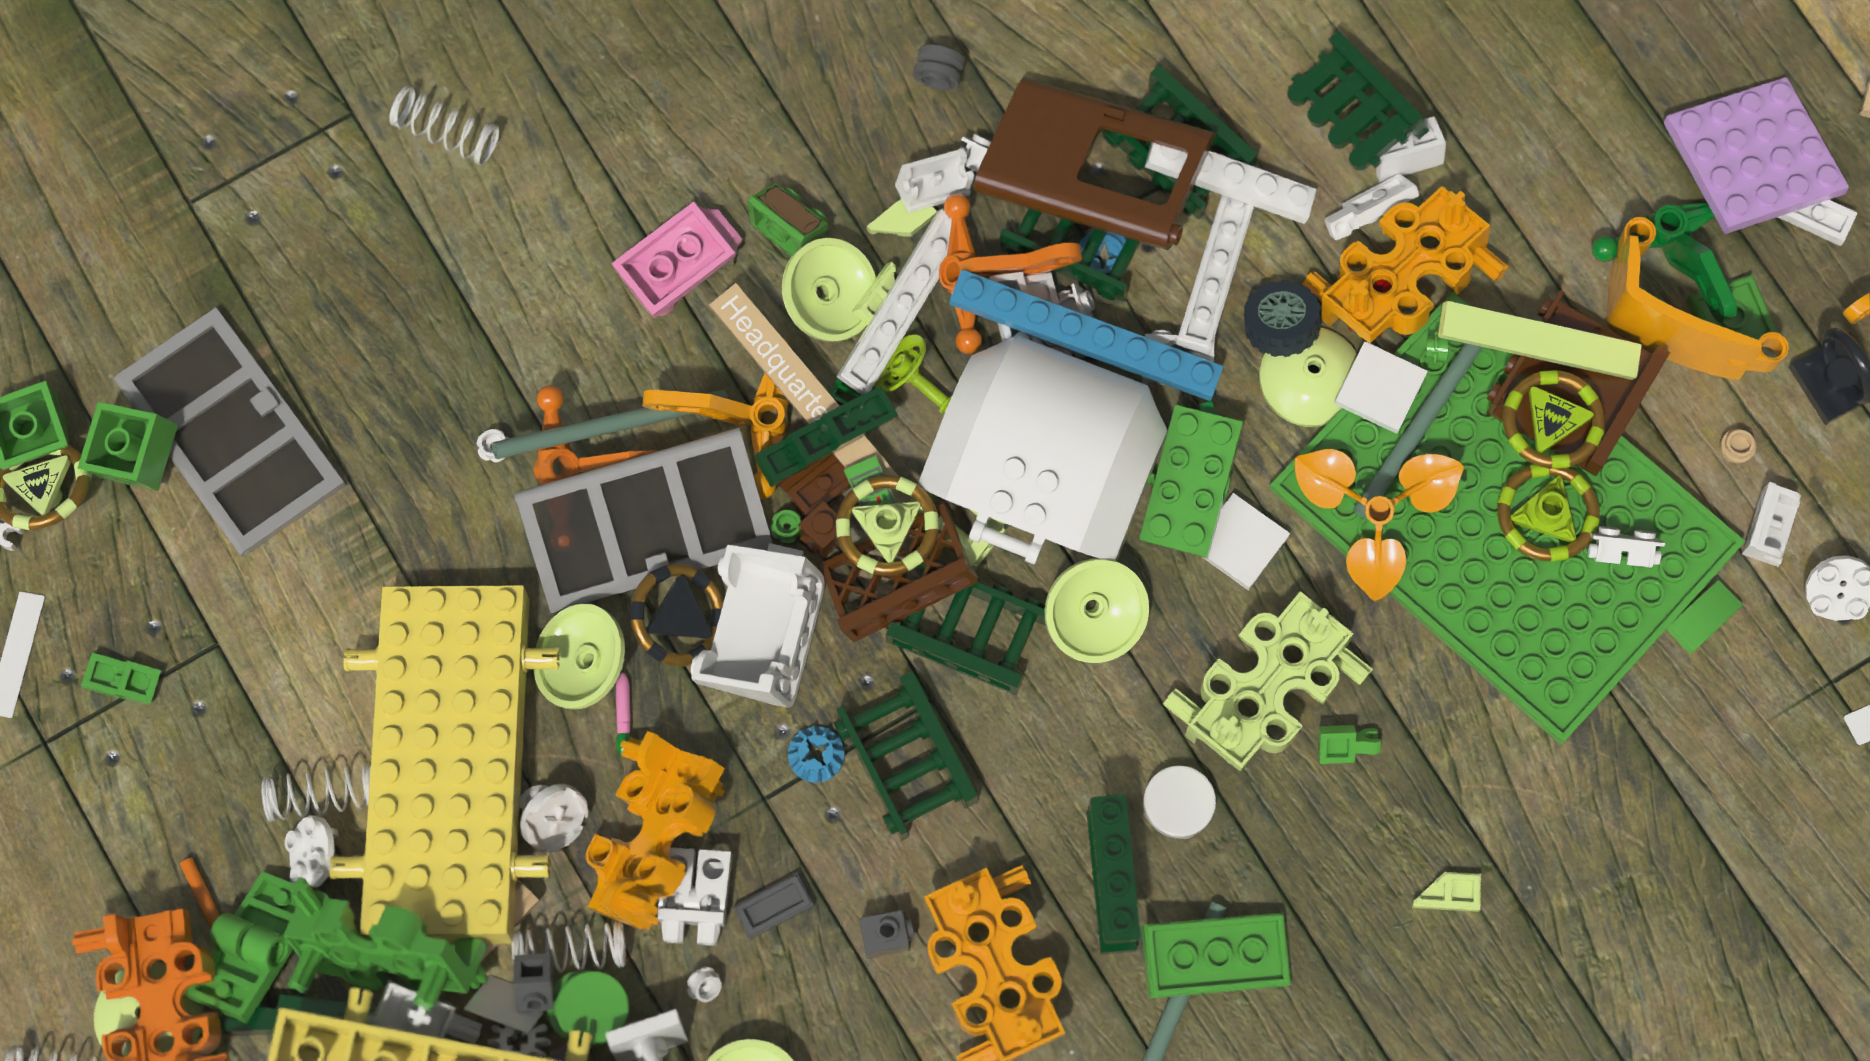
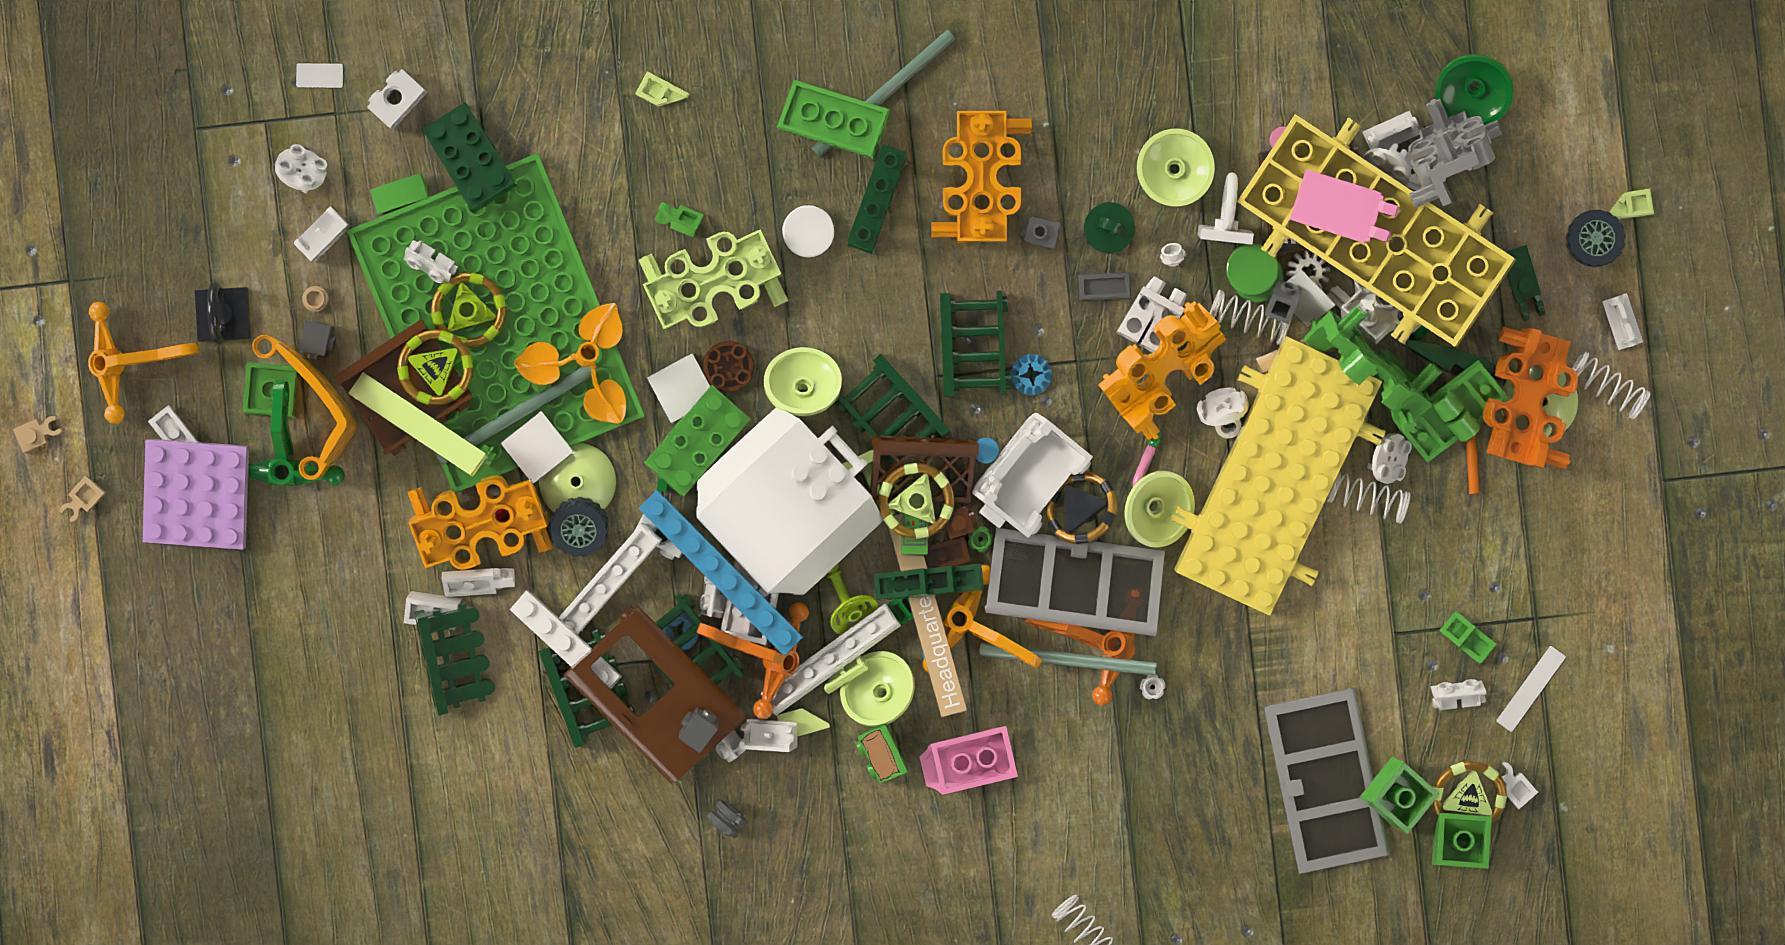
camera: 160 degrees left, 15 degrees up
none -> dark grey brick [299,320,336,360]
none -> white brick [367,69,428,130]
none -> dark green plate [422,102,517,213]
none -> dark grey brick [679,707,719,753]
none -> reddish brown tile [703,341,755,392]
none -> dark azure tile [975,438,999,463]
none -> dark green tile [1083,202,1135,254]
none -> white hinge [1430,679,1486,710]

